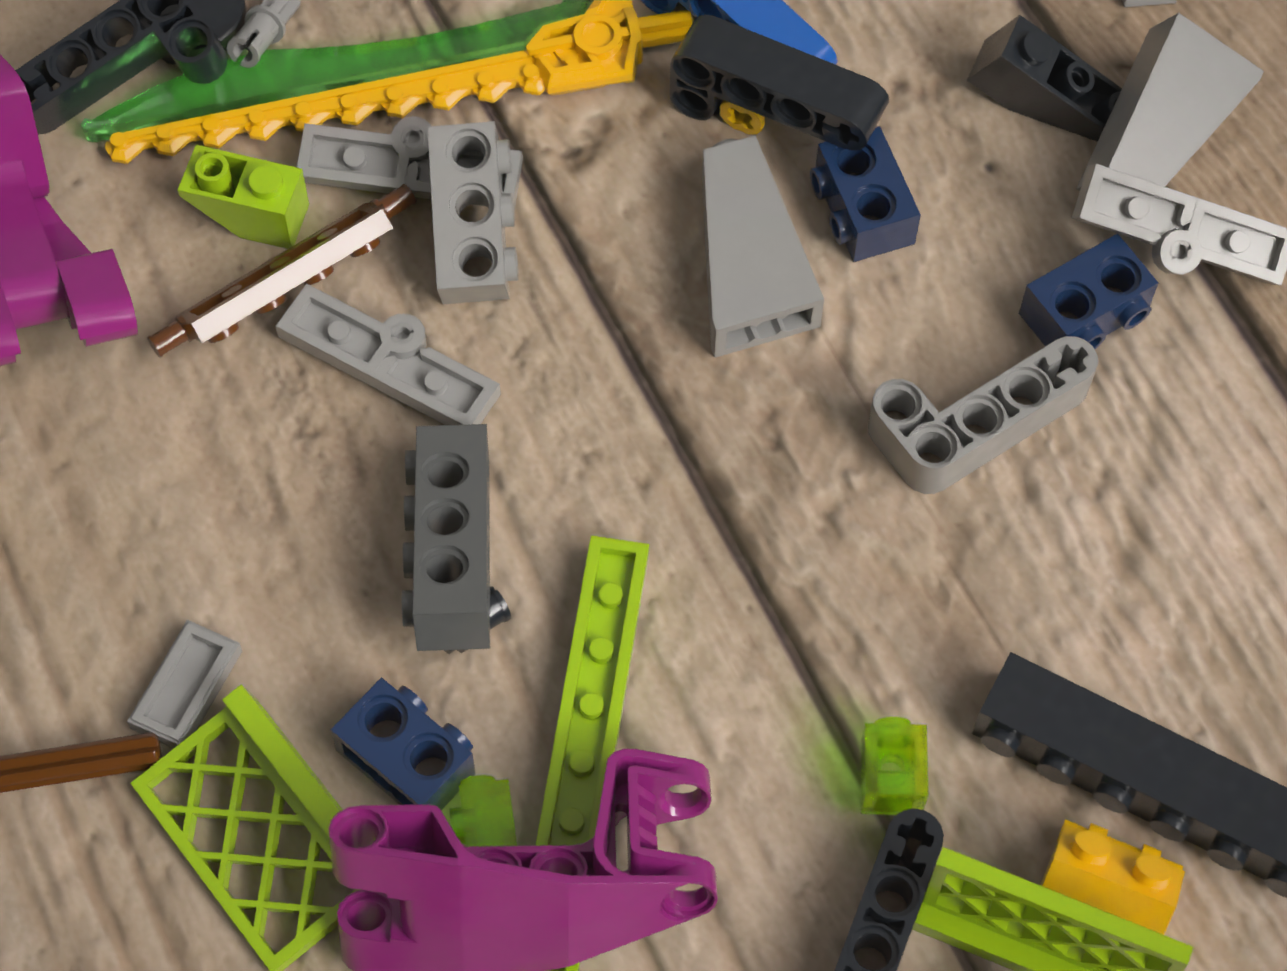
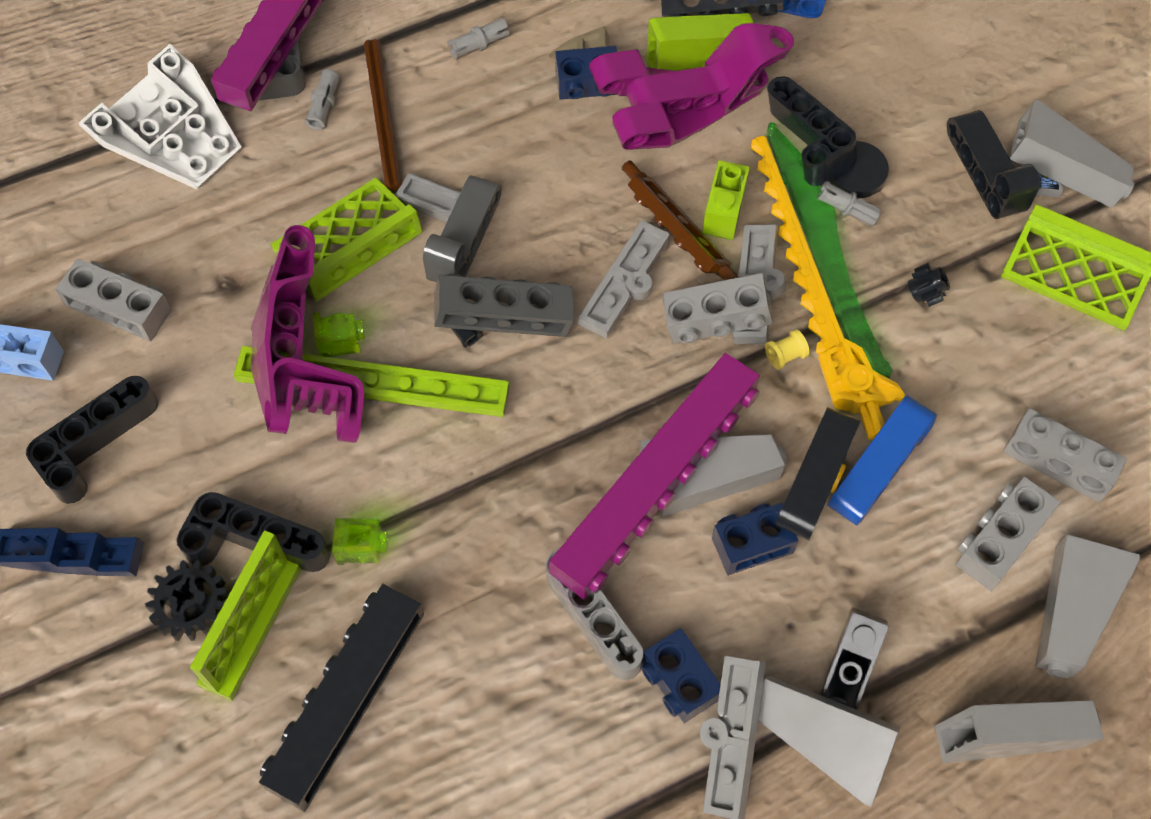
camera: 90 degrees right, 0 degrees up
dark blue brick [331,677,476,810] -> none
yellow brick [1040,819,1185,935] -> none
none -> dark grey beam [423,175,502,283]
none -> magenta brick [549,352,760,600]
none -> light yellow bush [765,329,809,370]

